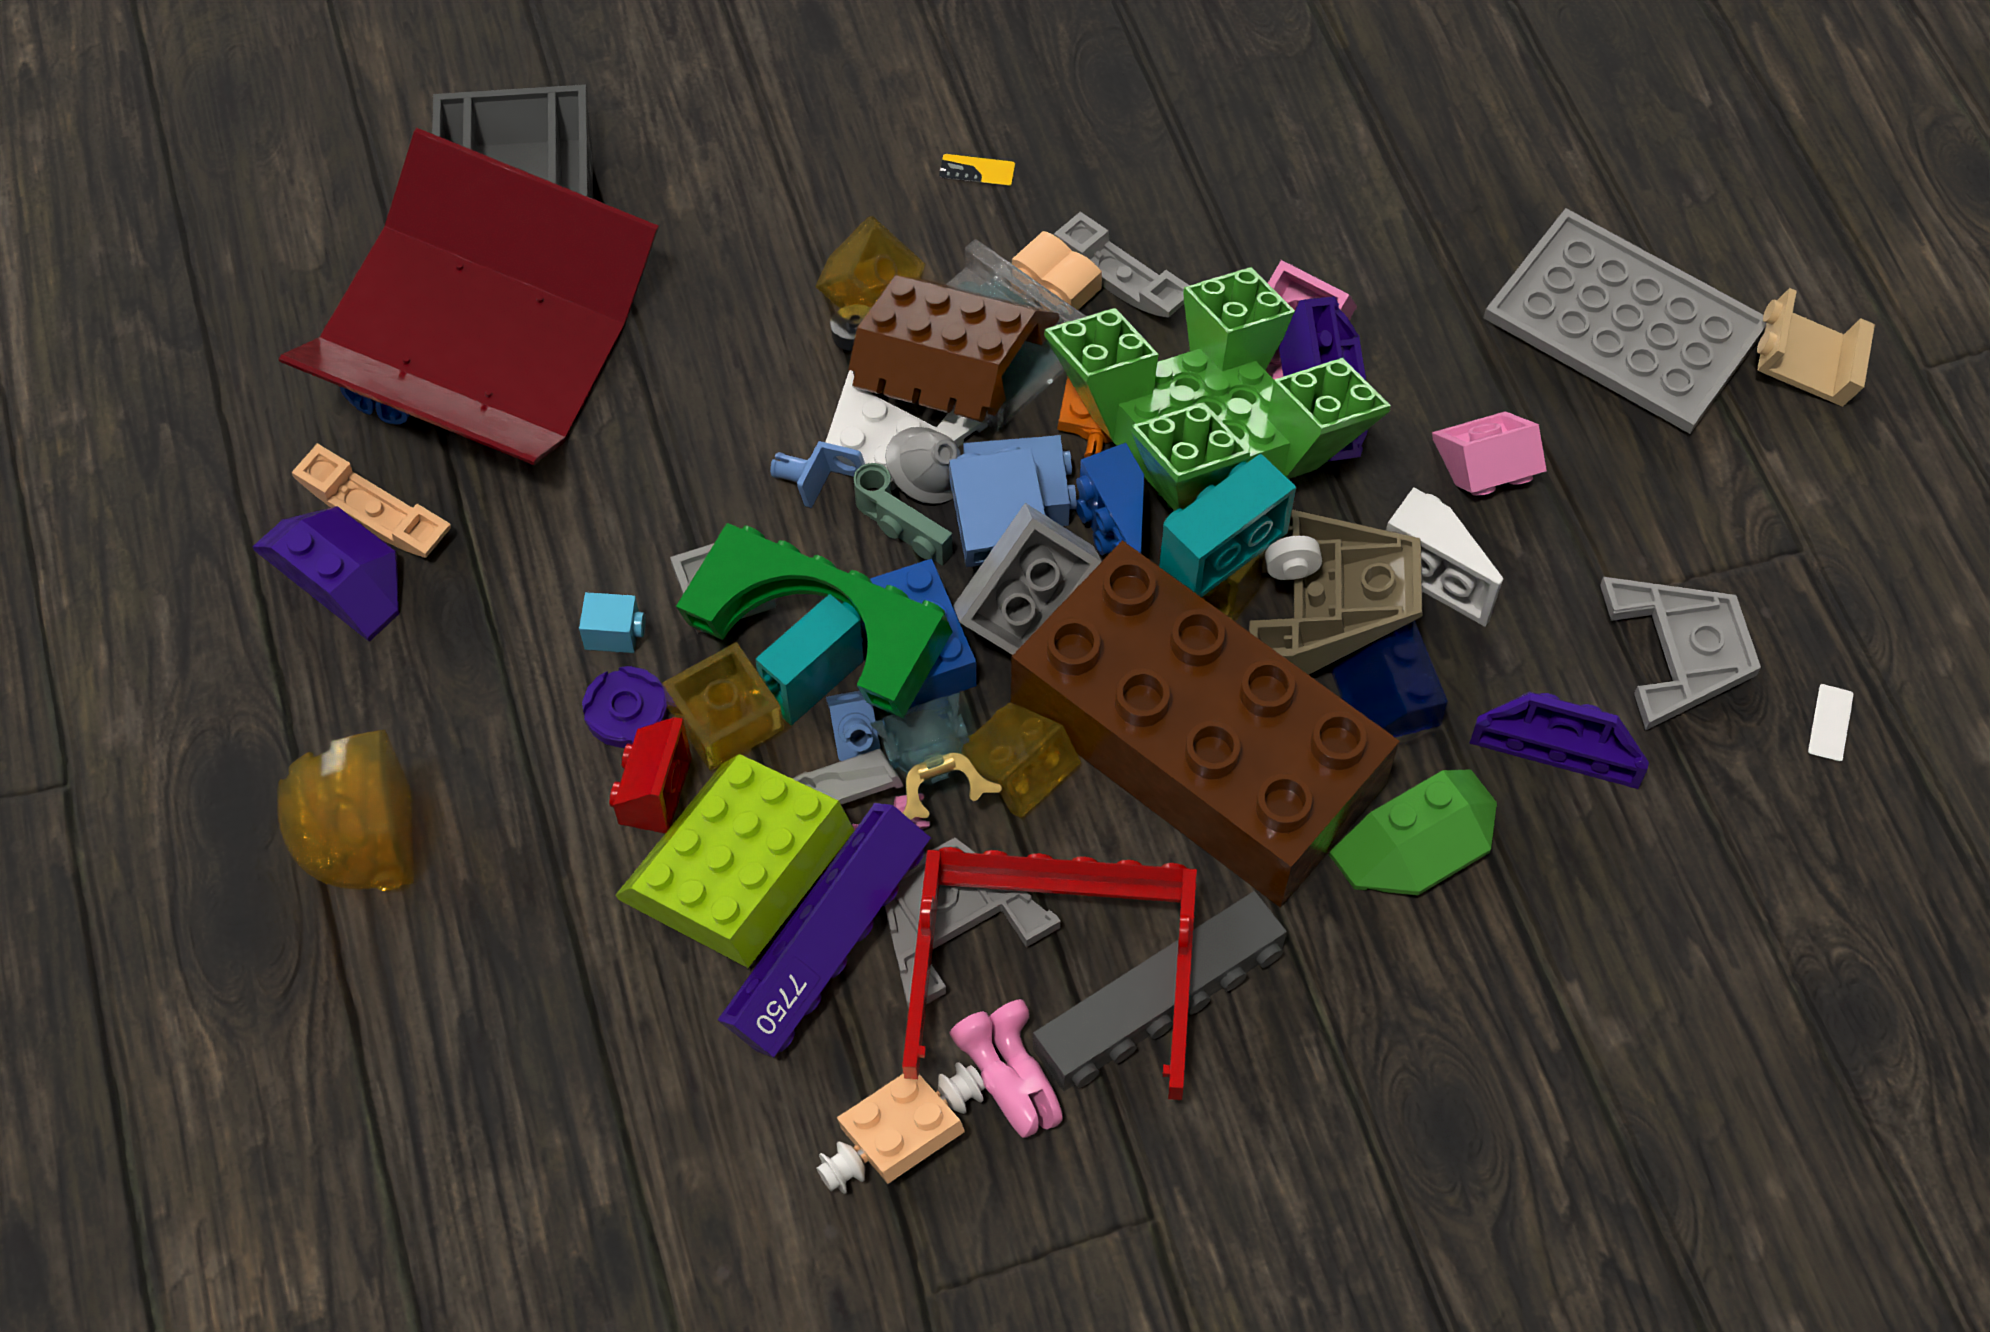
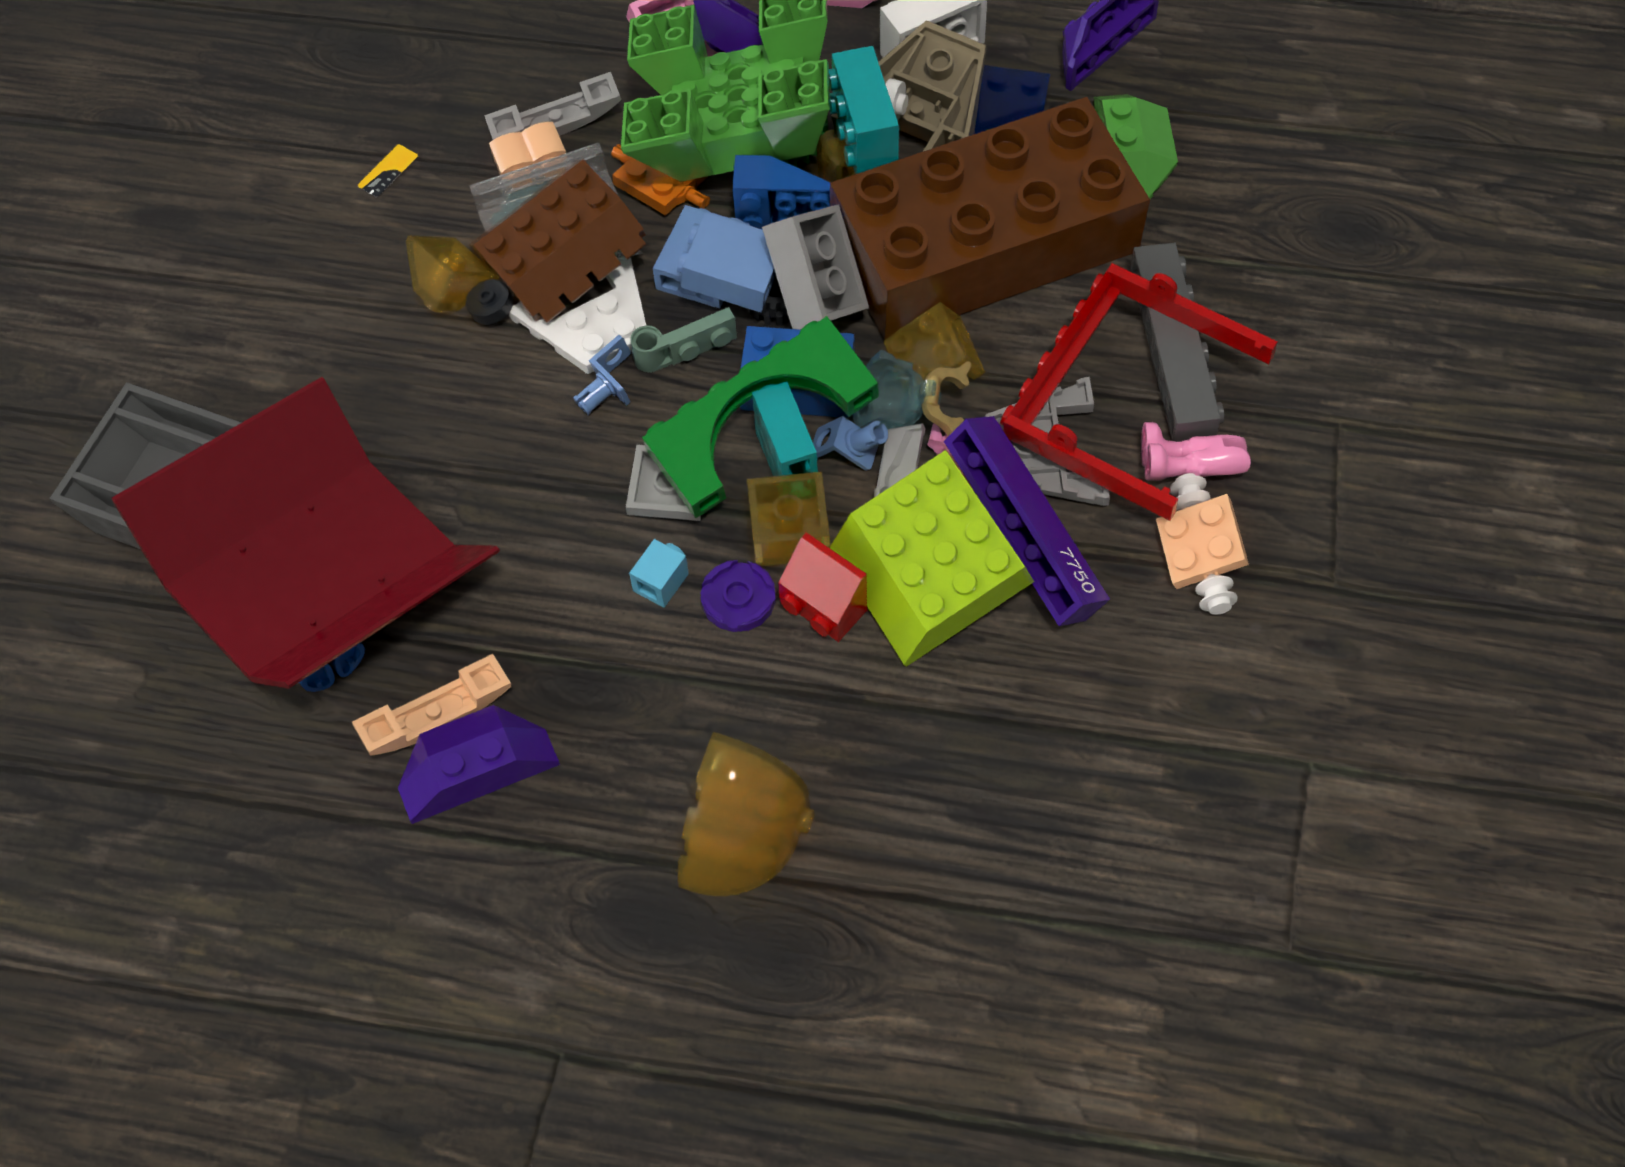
camera: 60 degrees left, 0 degrees up
light grey hat [885,427,961,504] -> none

